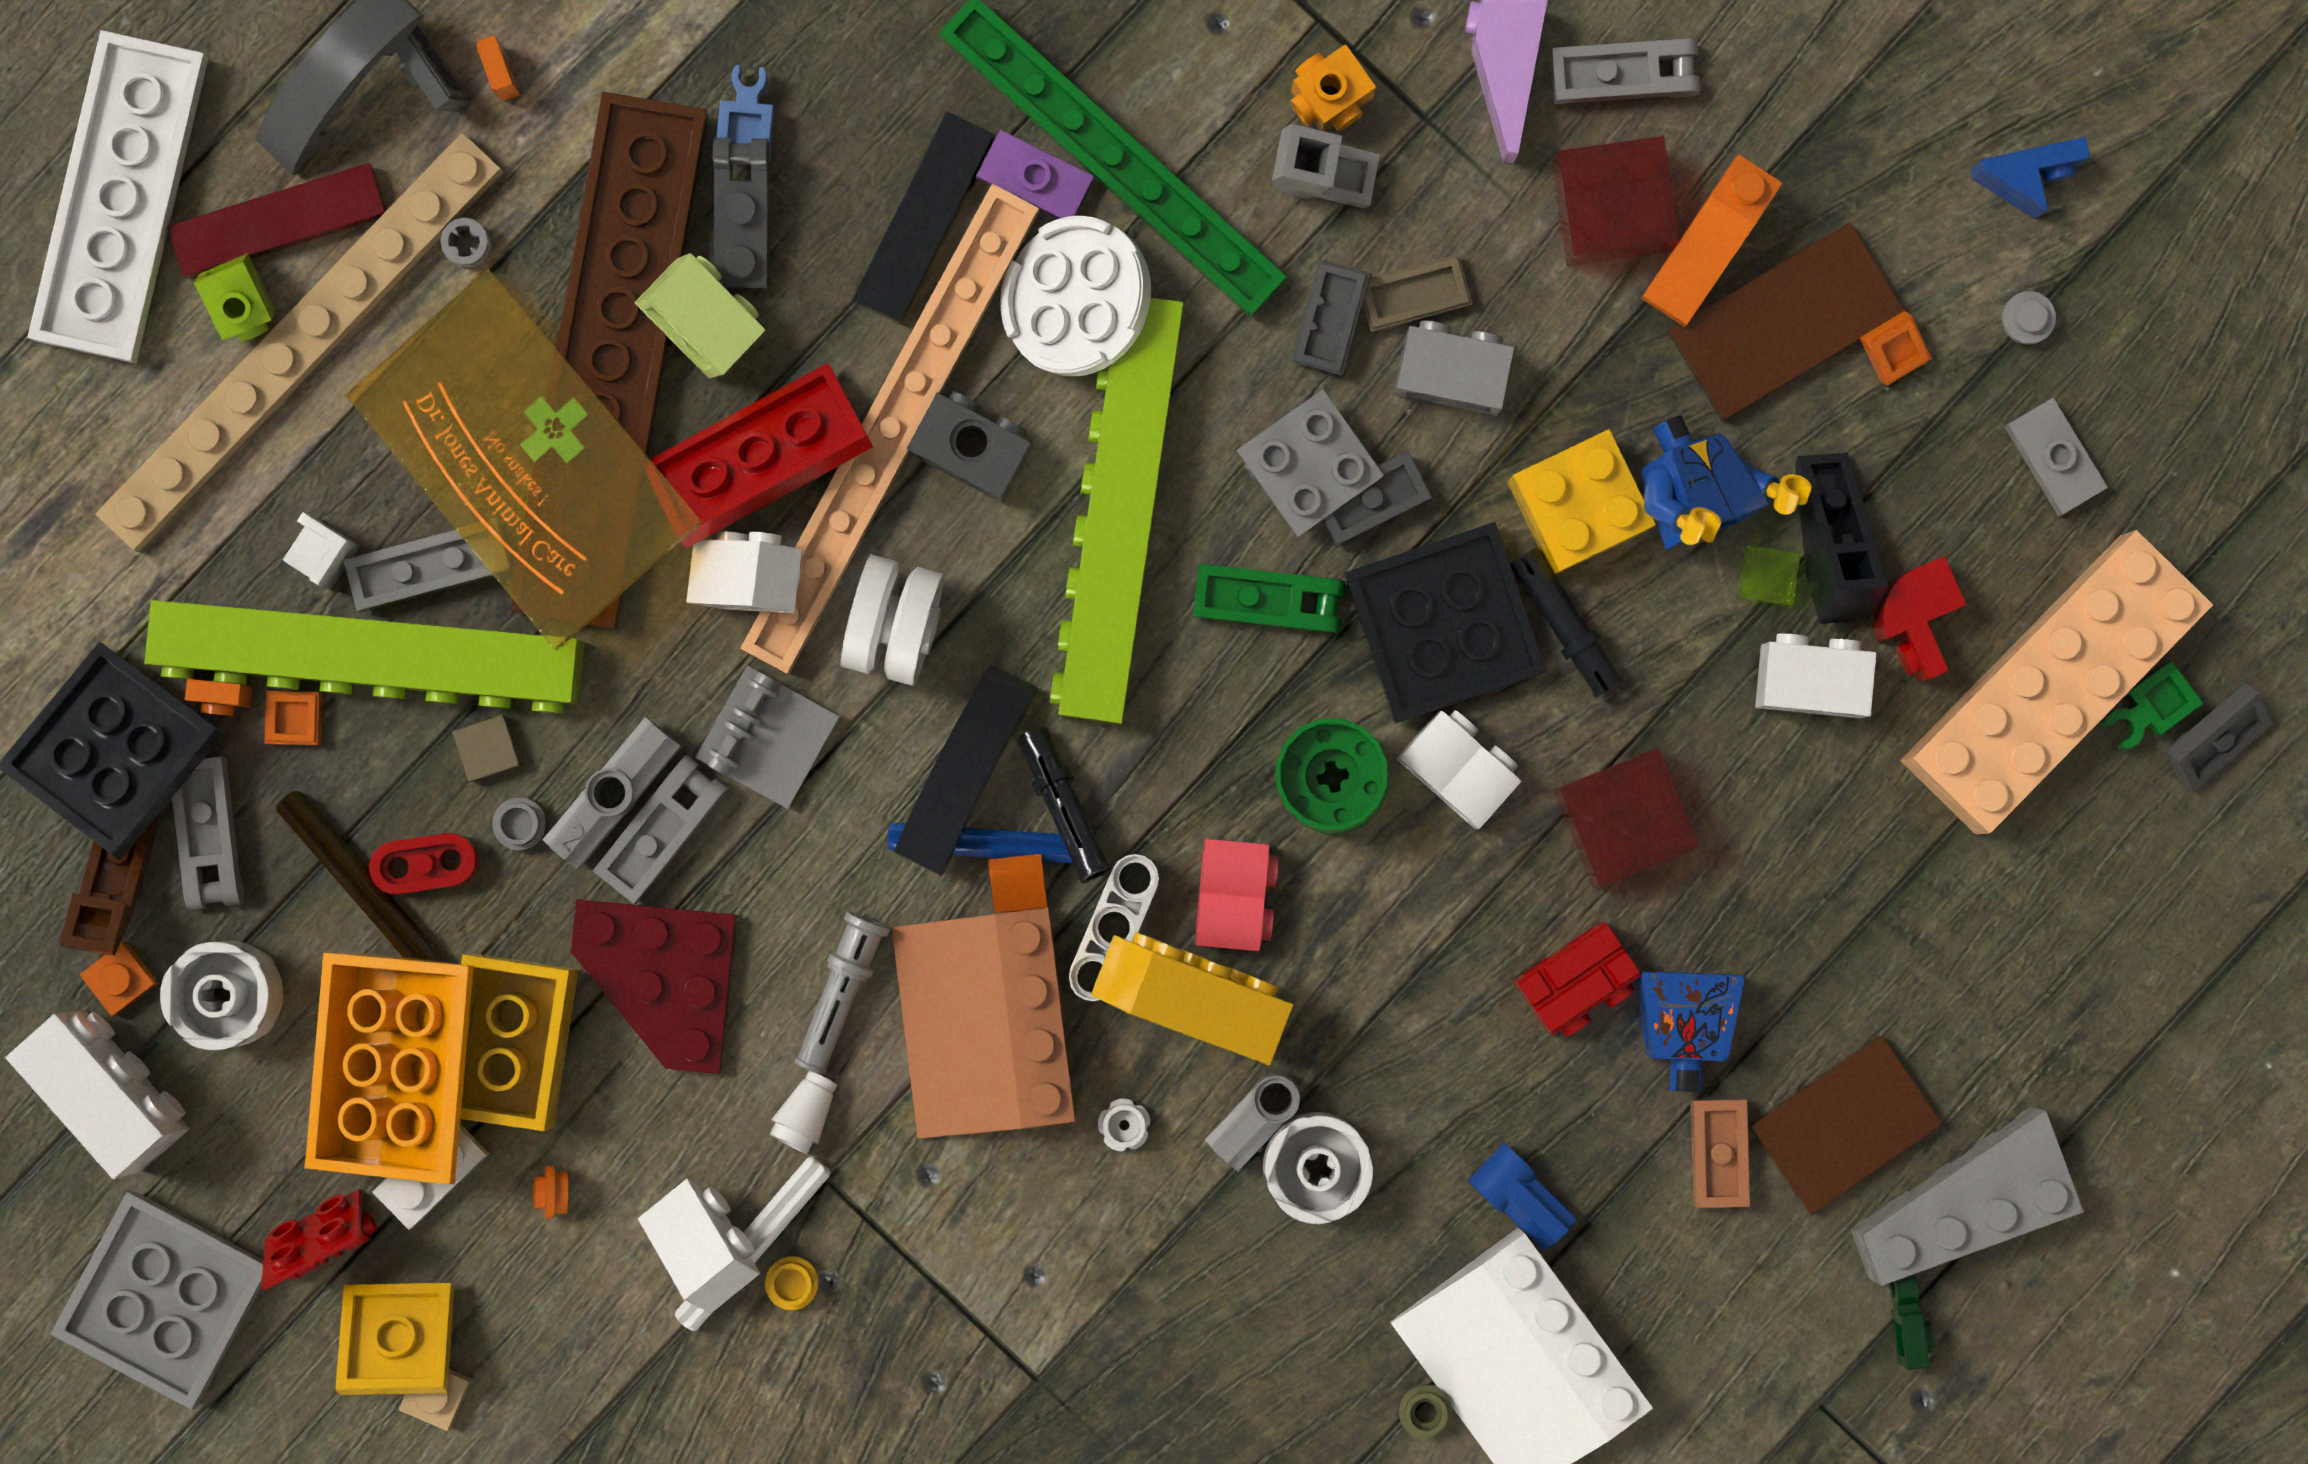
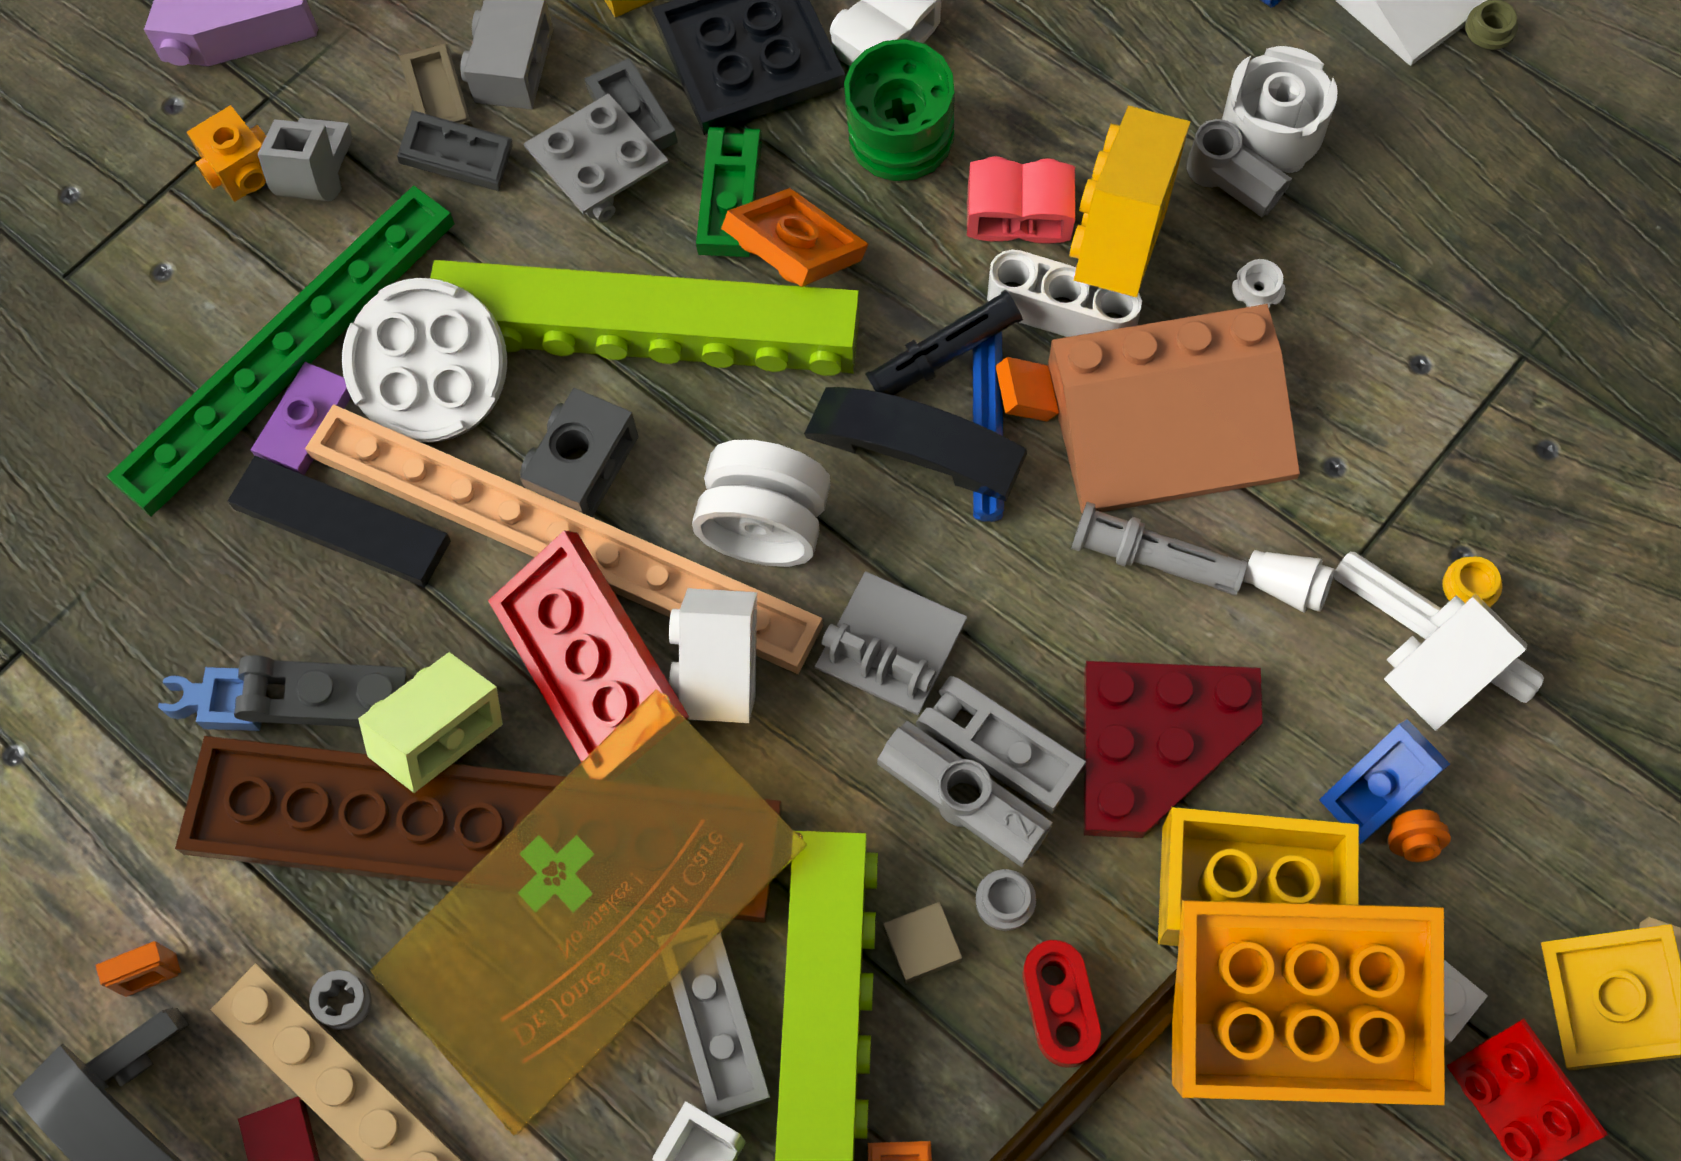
camera: 85 degrees left, 20 degrees down
none -> orange plate [721,188,868,287]
none -> blue slope [1319,719,1450,845]

